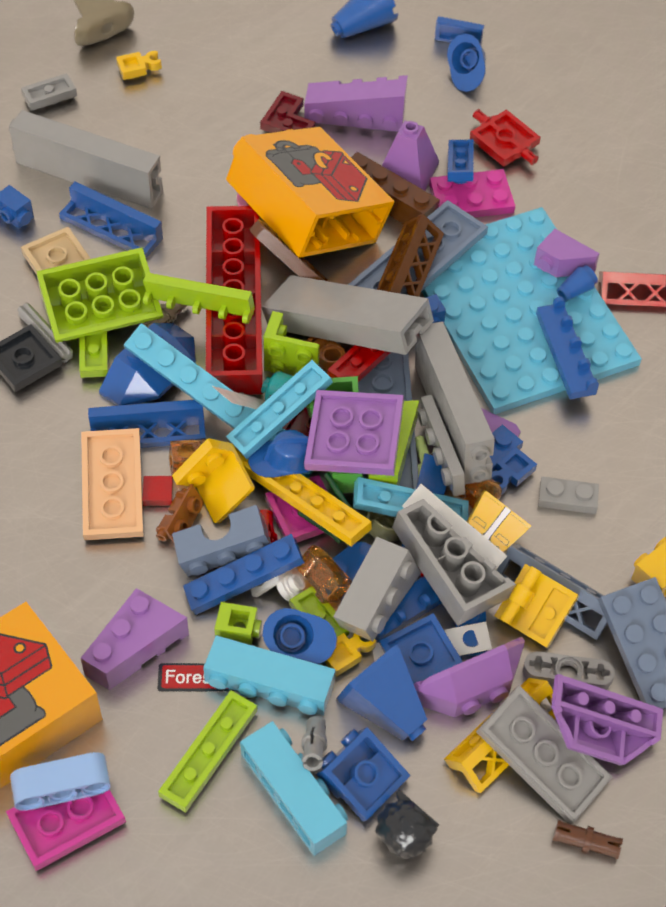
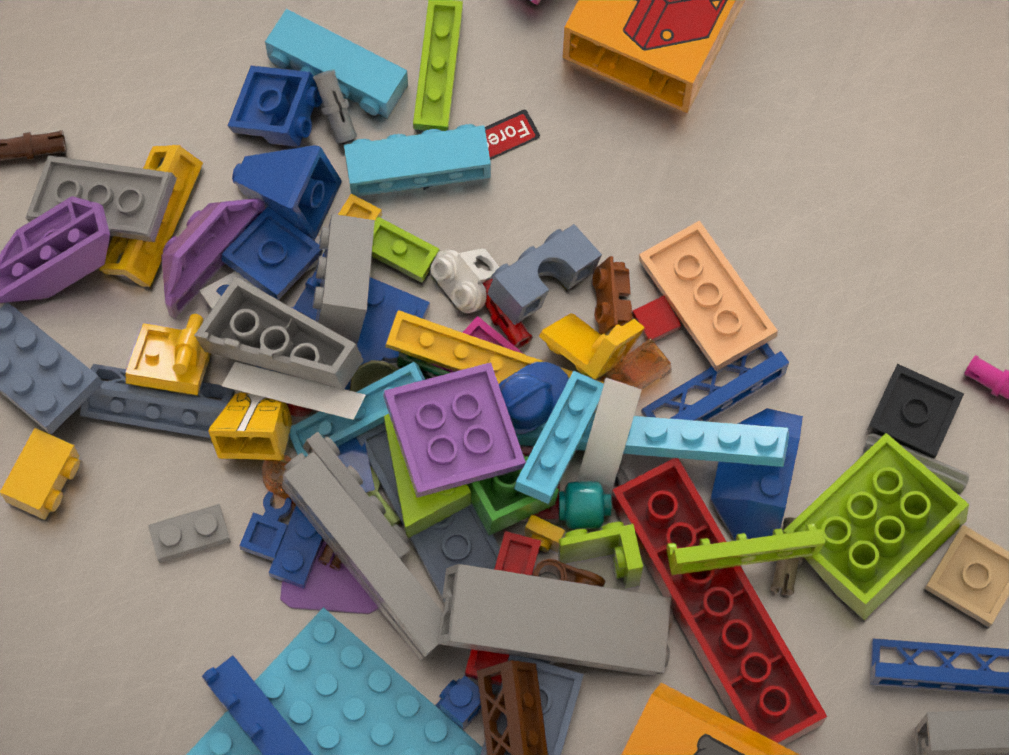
camera: 155 degrees right, 15 degrees up
lime plate [79,331,109,378] -> none
medium lavender wedge [80,588,189,690] -> none
blue plate [183,534,305,615] -> none
lime brick [214,602,262,645] -> none
beam [250,219,330,282] -> none
blue piece [262,608,337,664] -> none
clear orange leg [296,545,352,604] -> none
black animal [375,790,440,859] -> none
light grey beam [523,651,615,690] -> none

